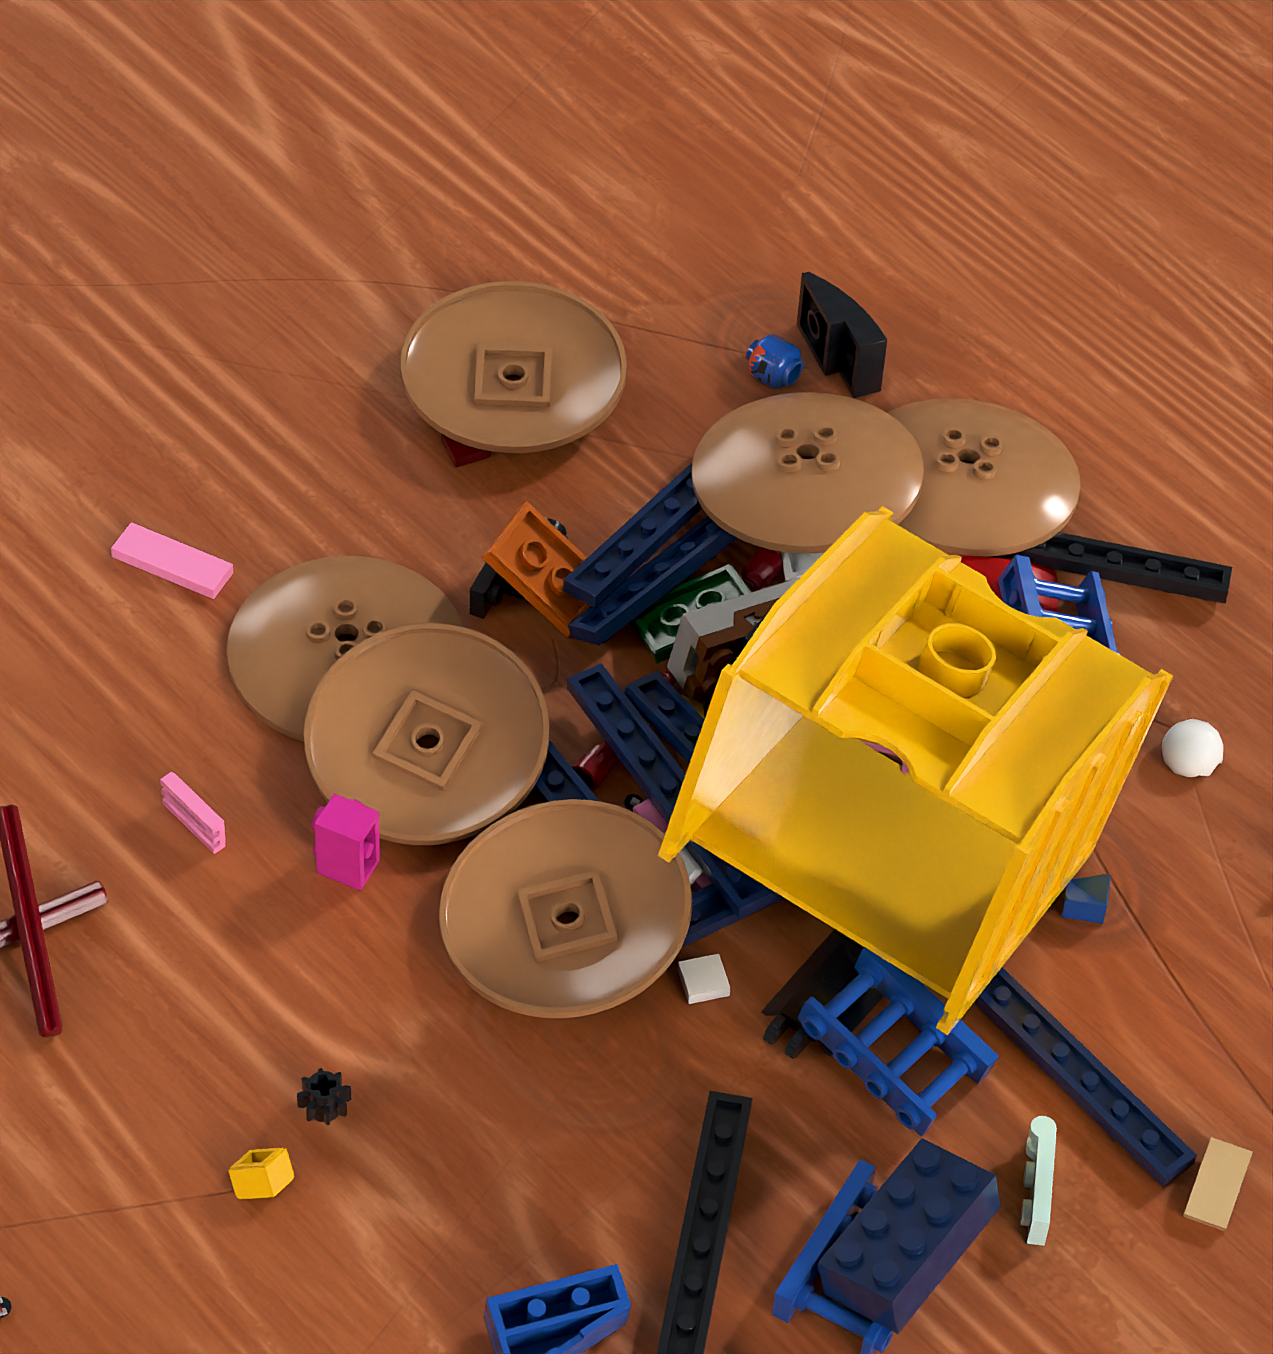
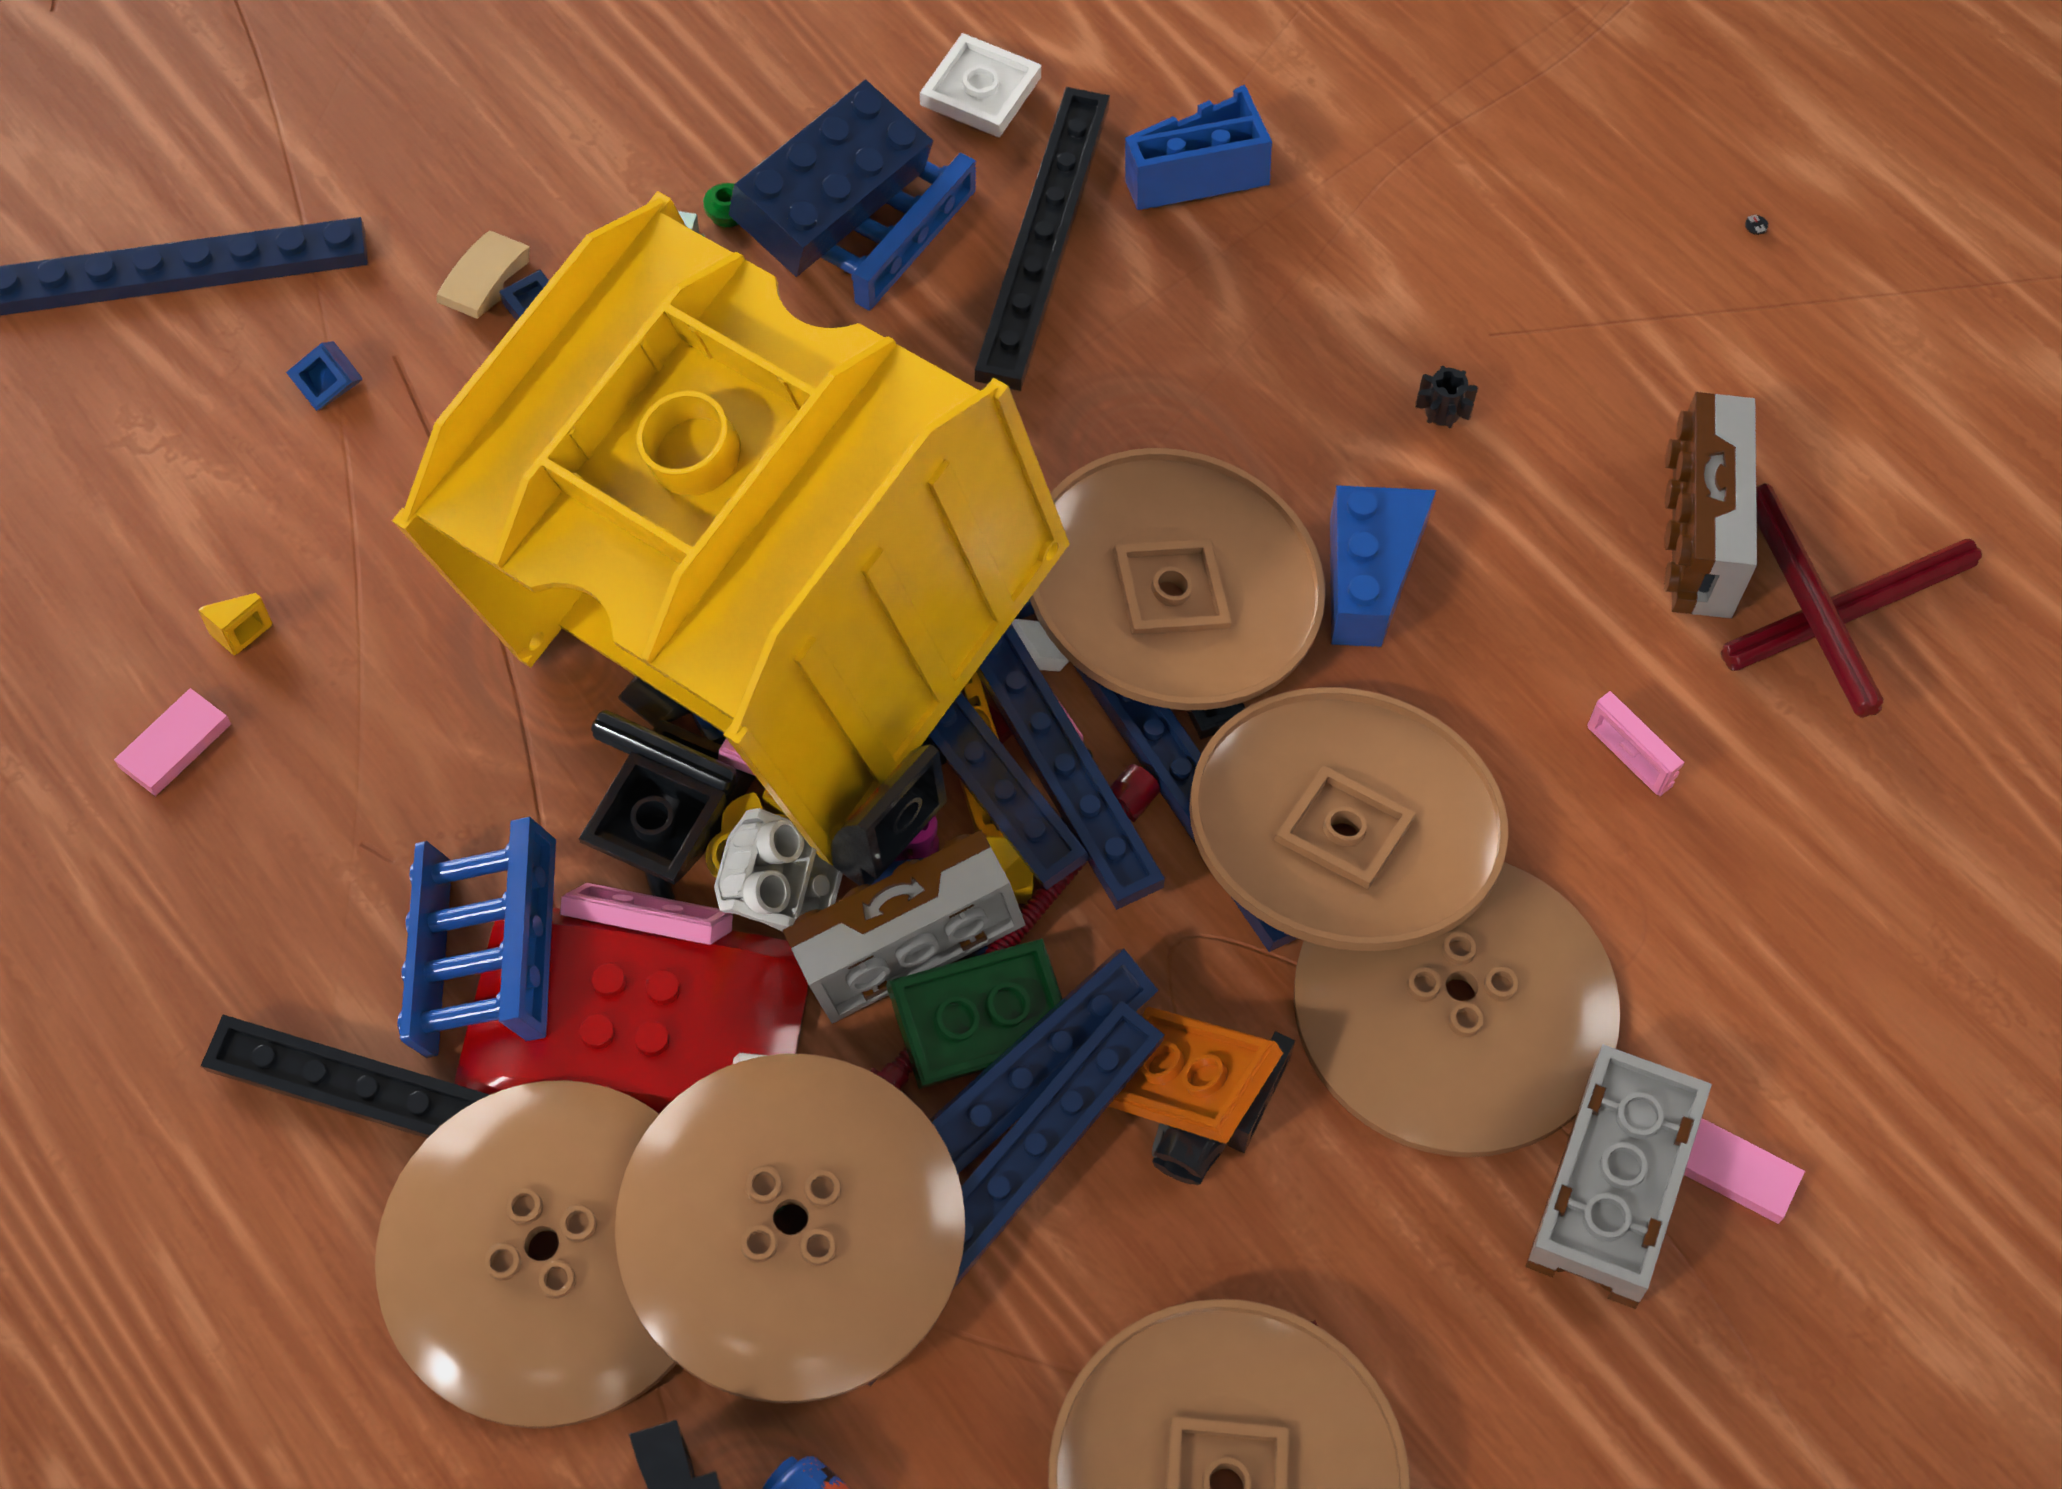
camera: 175 degrees left, 10 degrees up
yellow slope [228,1148,294,1199] -> none
dark pink brick [311,793,380,891] -> none
white hair [1162,719,1224,777] -> none
none -> green plate [703,183,738,227]
none -> blue wedge [1330,485,1436,647]
none -> light grey piece [1525,1044,1712,1309]
none -> piece [1664,392,1757,619]

